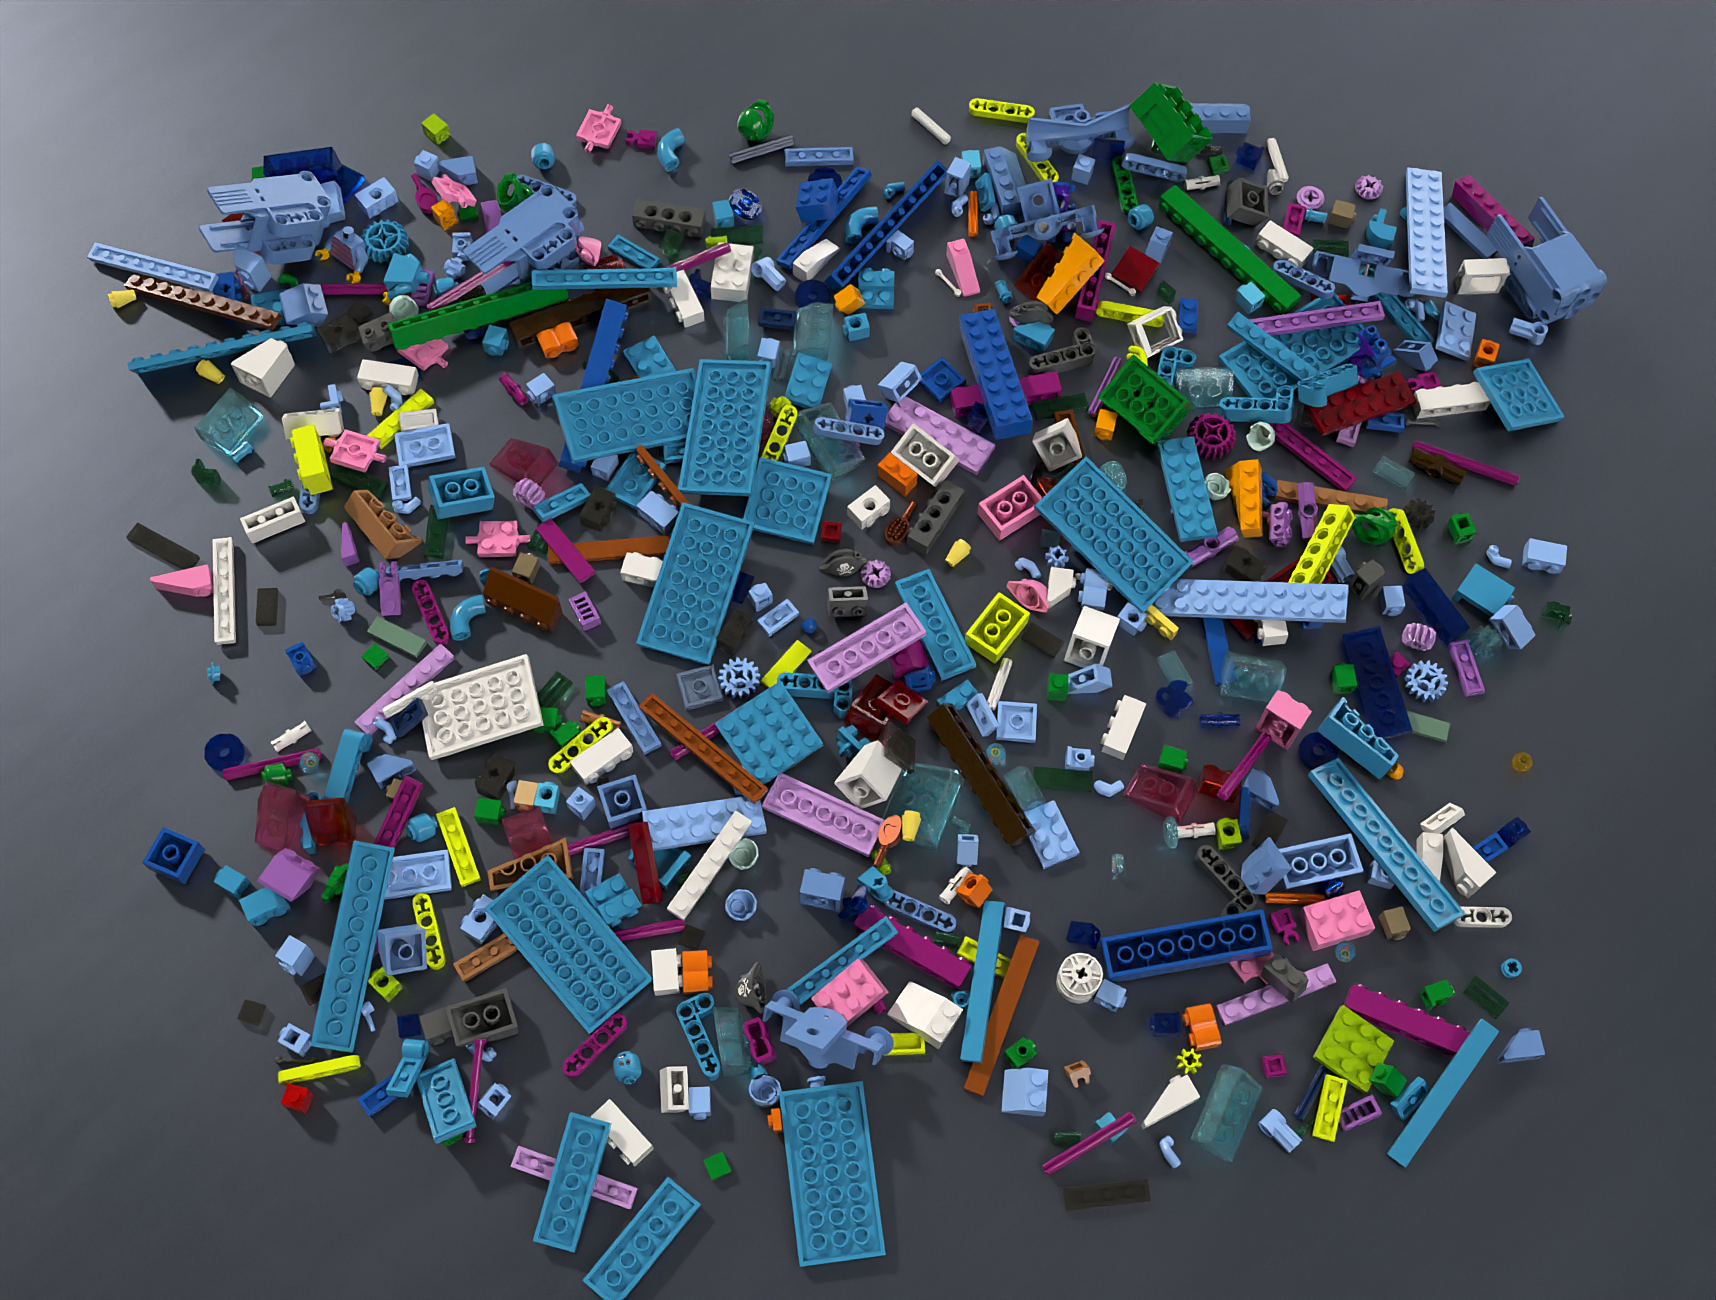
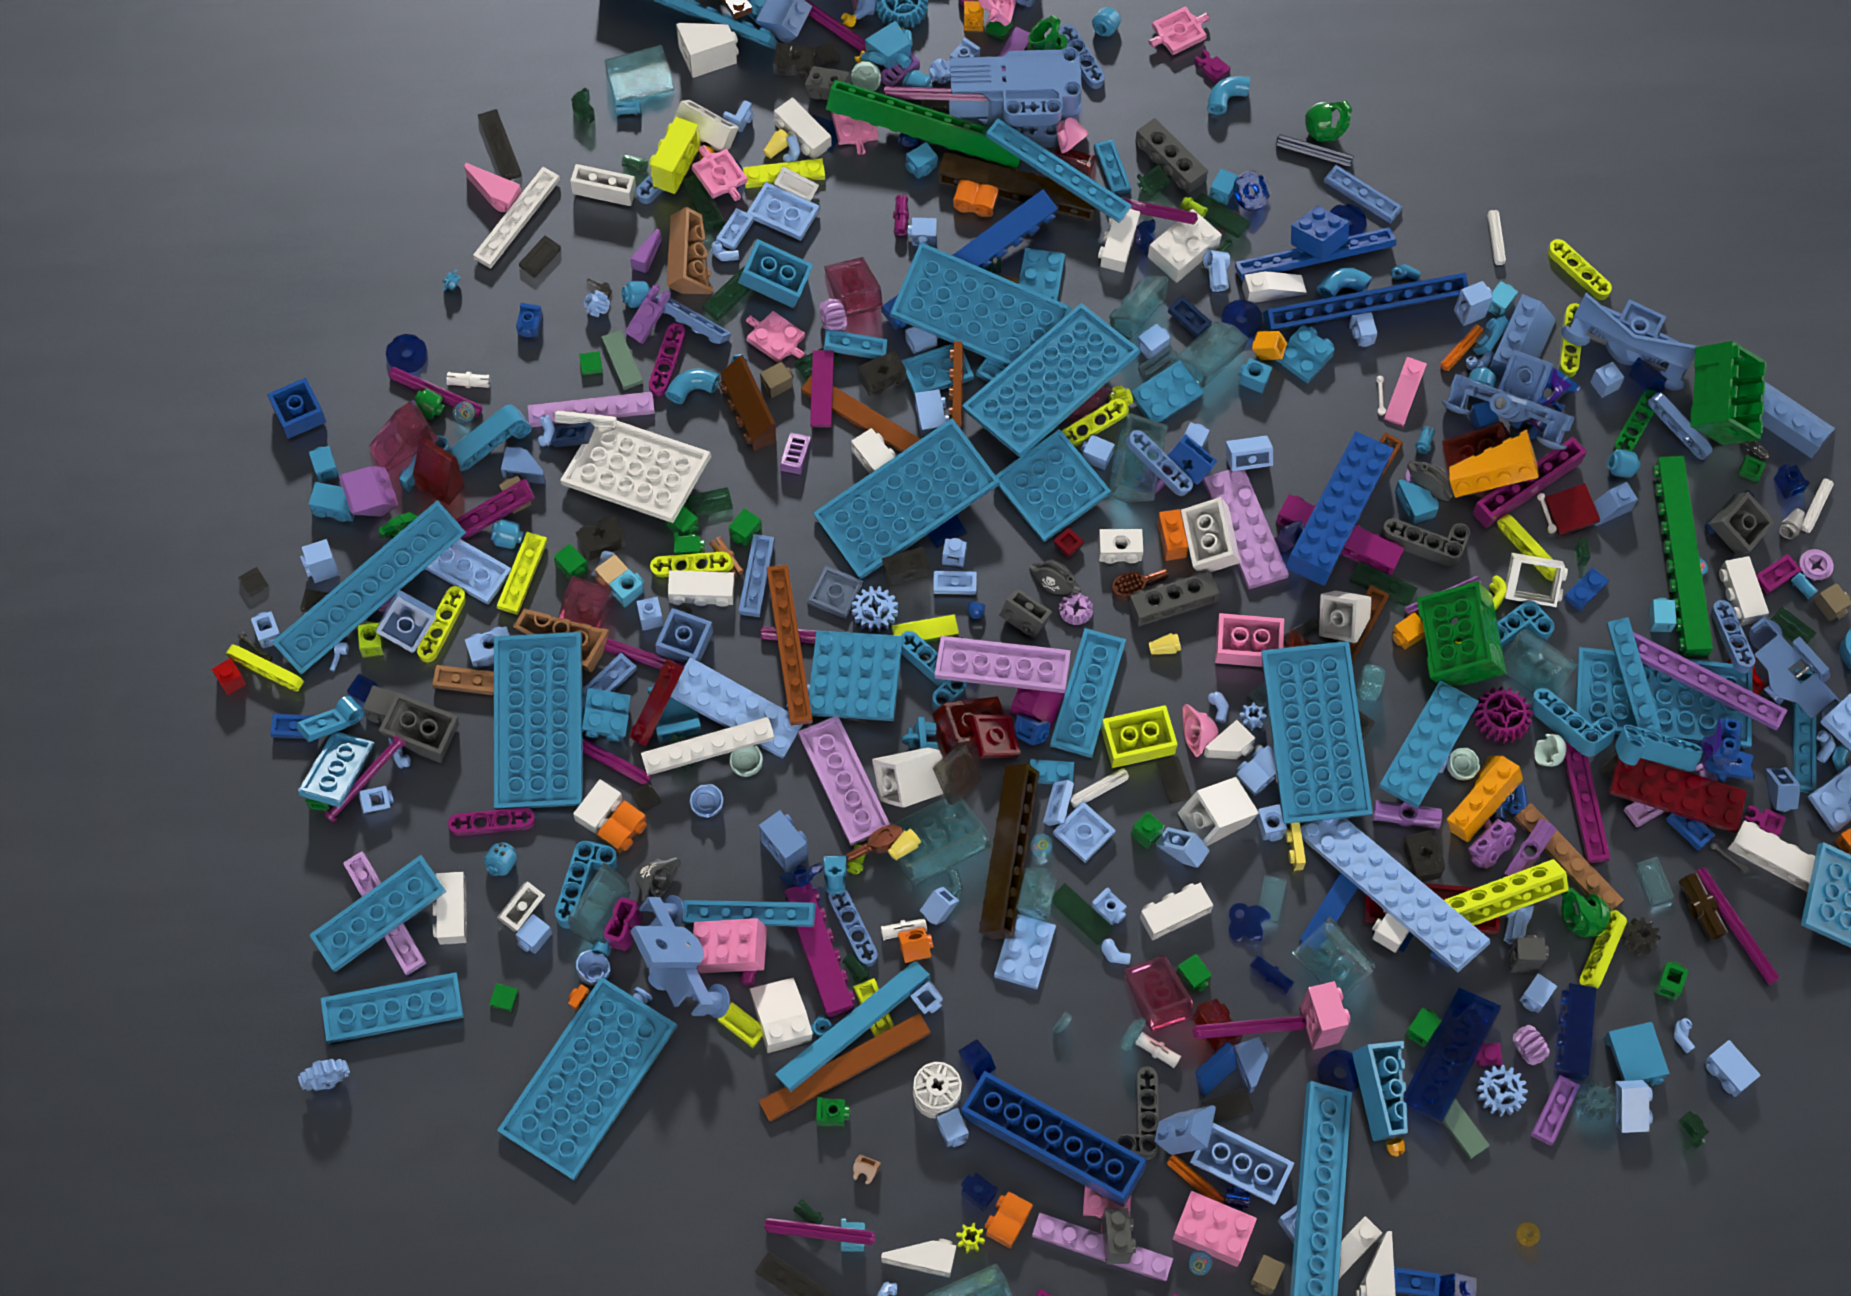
camera: 40 degrees right, 0 degrees up
light yellow cone [196,359,225,384] -> none
blue tile [919,357,967,404] -> none
light blue arm [951,194,968,217] -> none
light blue slope [1001,1068,1048,1117] -> none
white pin [1184,175,1220,191] -> none
lime brick [1215,818,1242,850] -> none
magenta plate [1269,907,1300,946] -> none
white plate [1420,803,1465,834] -> none

